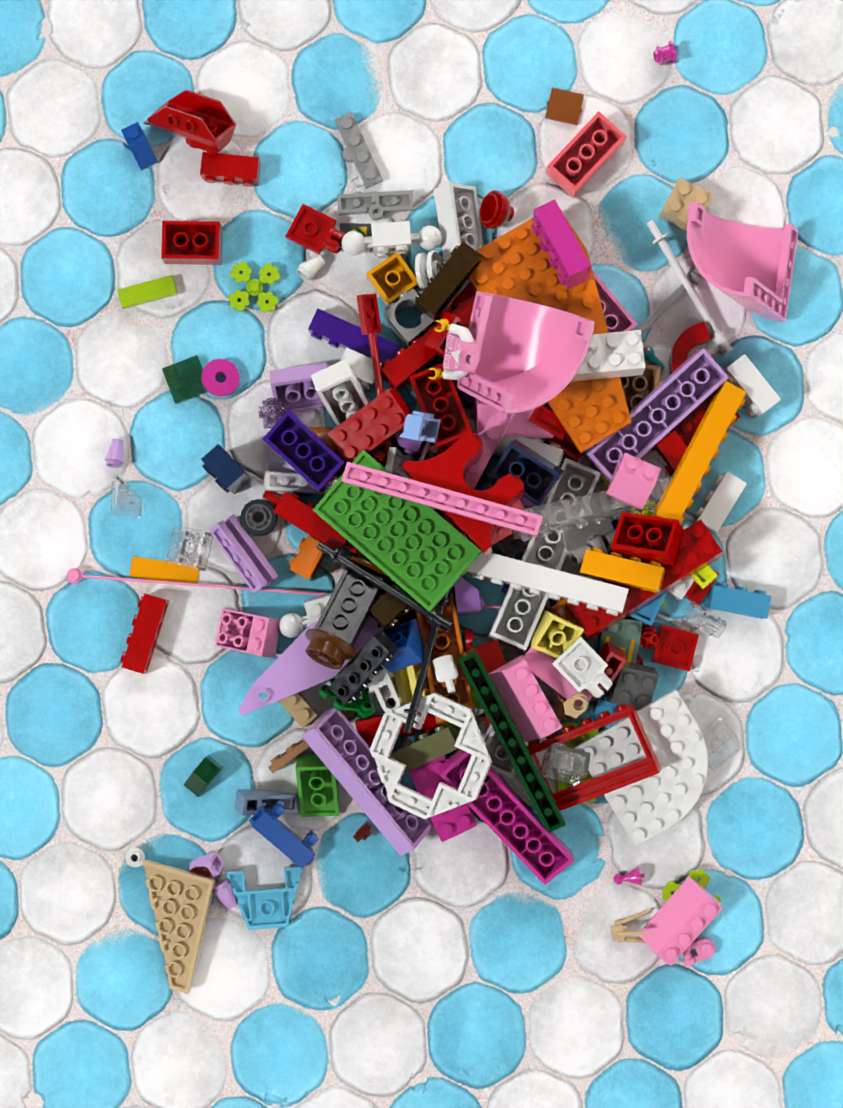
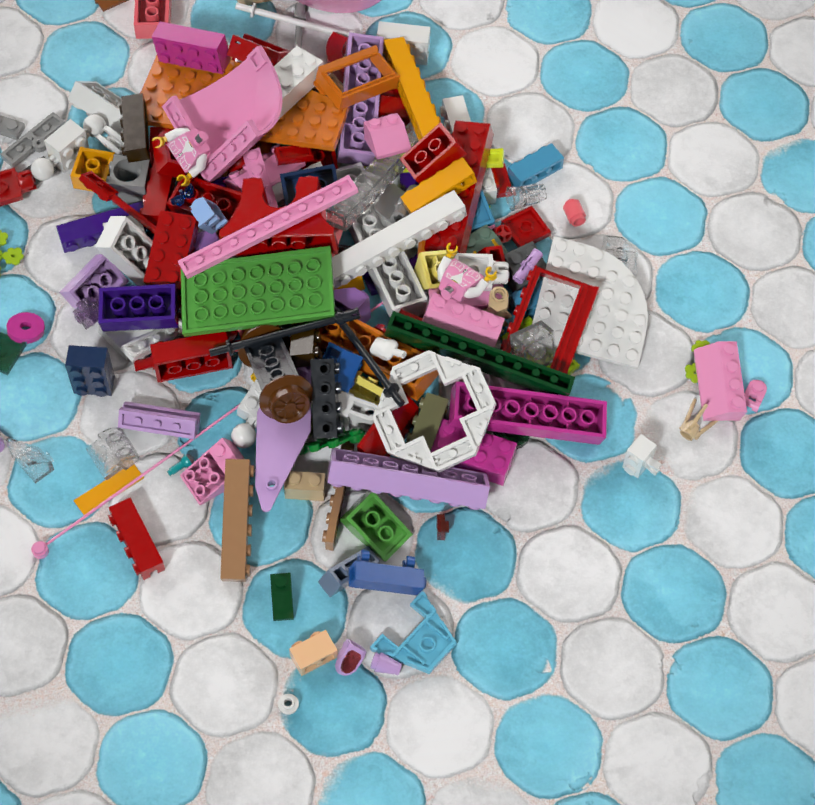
camera: 50 degrees left, 25 degrees down
tan wing [142,859,216,994] -> none
wheel [240,499,278,536] -> none
orange slope [289,536,326,581] -> none
white cone [297,254,325,281] -> none
red piece [480,190,514,229] -> none
dark pink piece [613,866,645,886] -> none
none -> teal piece [167,454,194,476]
none -> clear blue piece [170,183,194,206]
none -> medium nougat brick [220,459,254,582]
none -> red piece [227,33,290,66]
none -> light nougat brick [289,630,338,676]
none -> orange piece [313,45,400,110]
none -> torso [437,243,497,302]
none -> lavender pin [512,248,543,284]
none -> coral brick [563,199,586,227]
none -> white brick [622,434,662,478]

